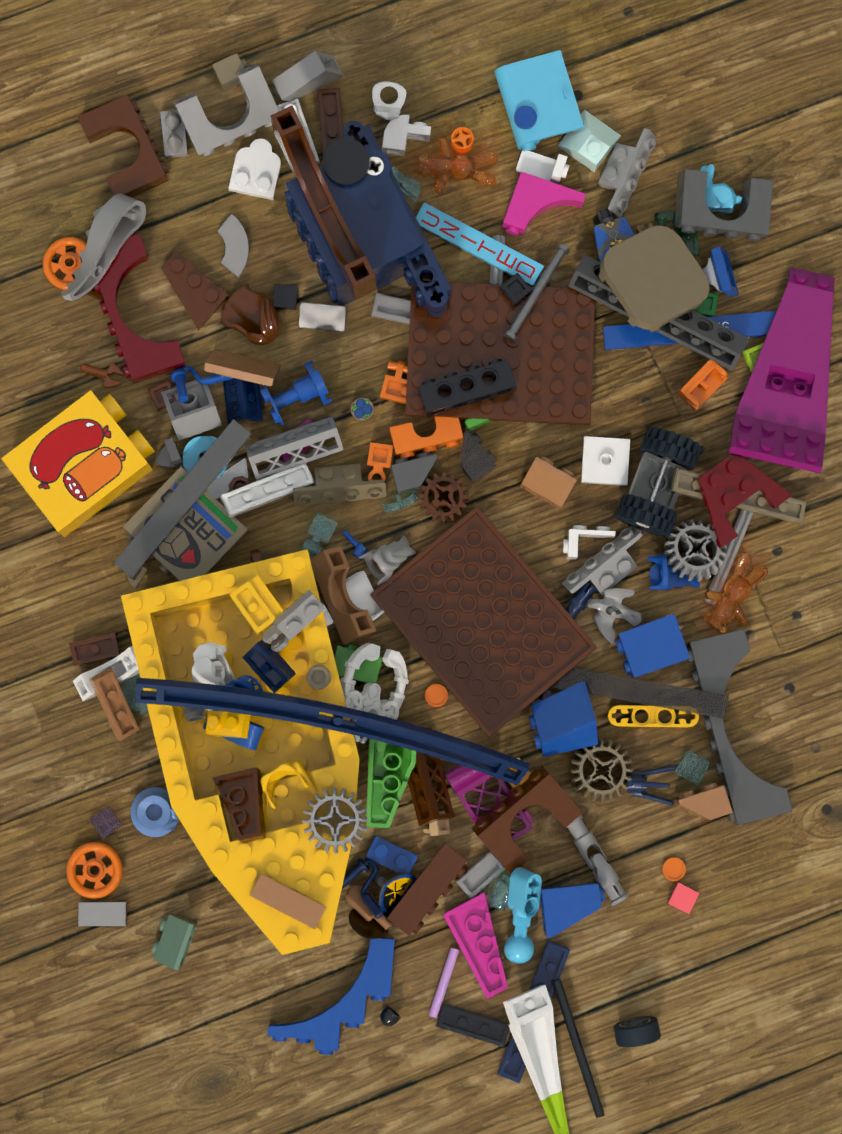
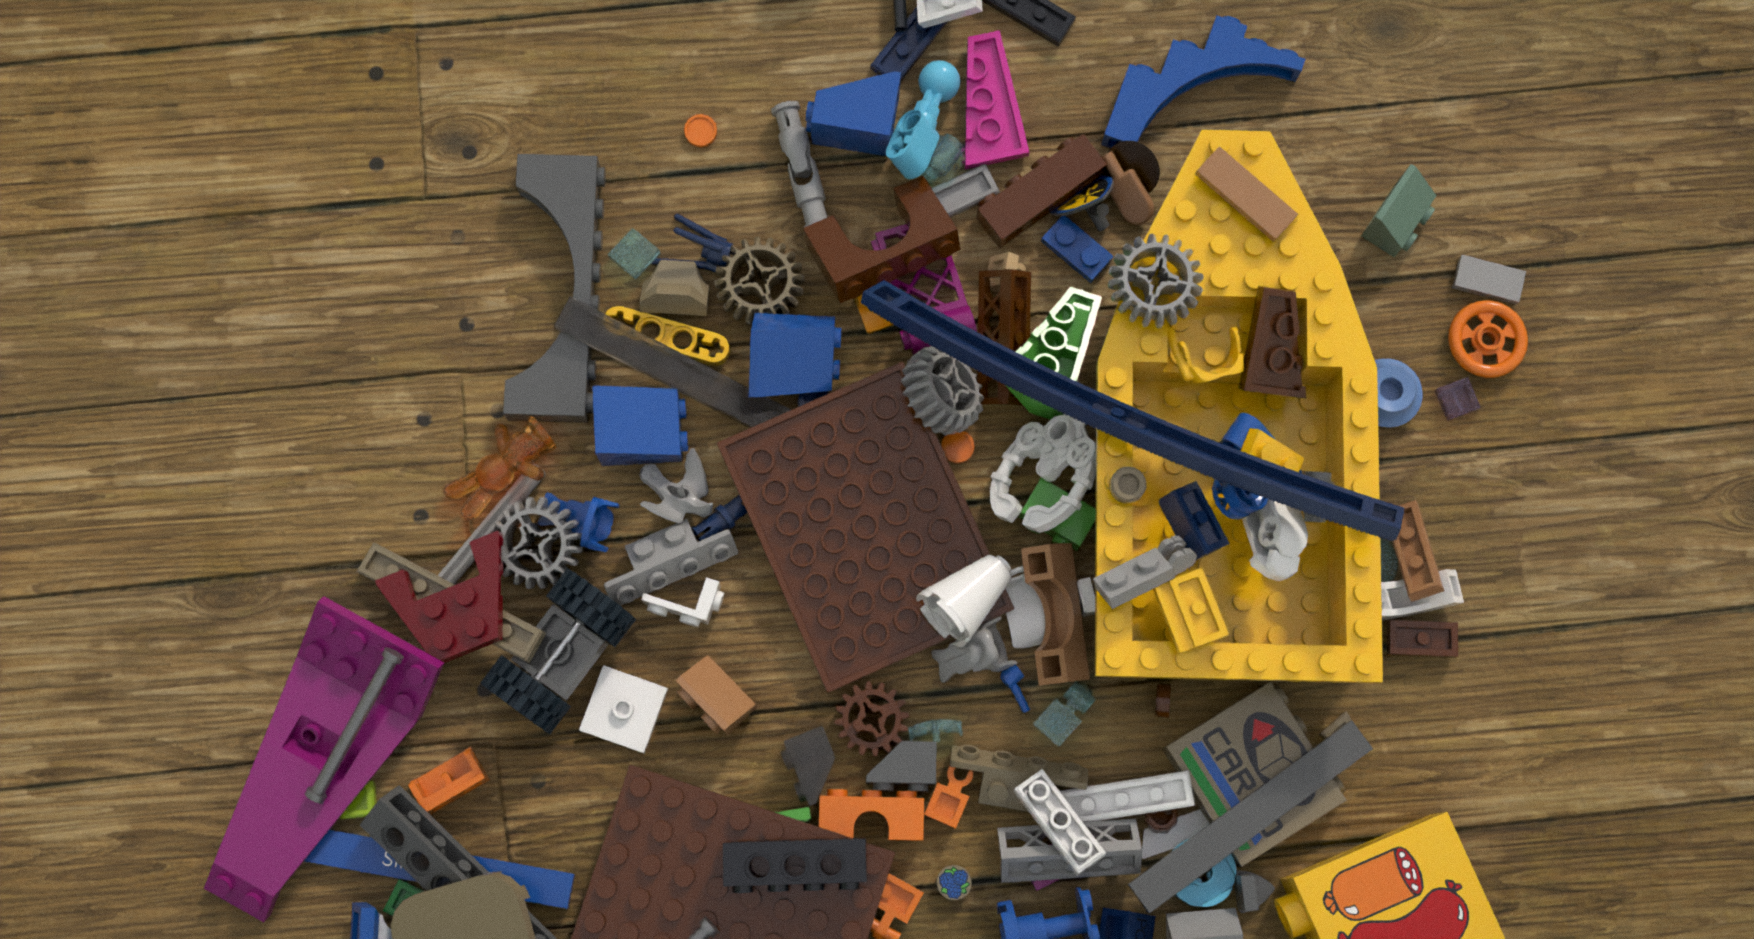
camera: 165 degrees left, 5 degrees down
dark blue piece [342,857,384,919] -> none
black hinge [380,1005,401,1026] -> none
lavender piece [428,947,459,1018] -> none
coral tile [668,882,699,914] -> none
medium nougat slope [673,783,733,820] -> none
none -> flat silver bar [304,647,404,804]
none -> dark tan slope [639,260,710,316]
none -> light grey gear [901,346,984,436]
none -> white cone [916,555,1011,647]
none -> white tile [1014,769,1106,876]

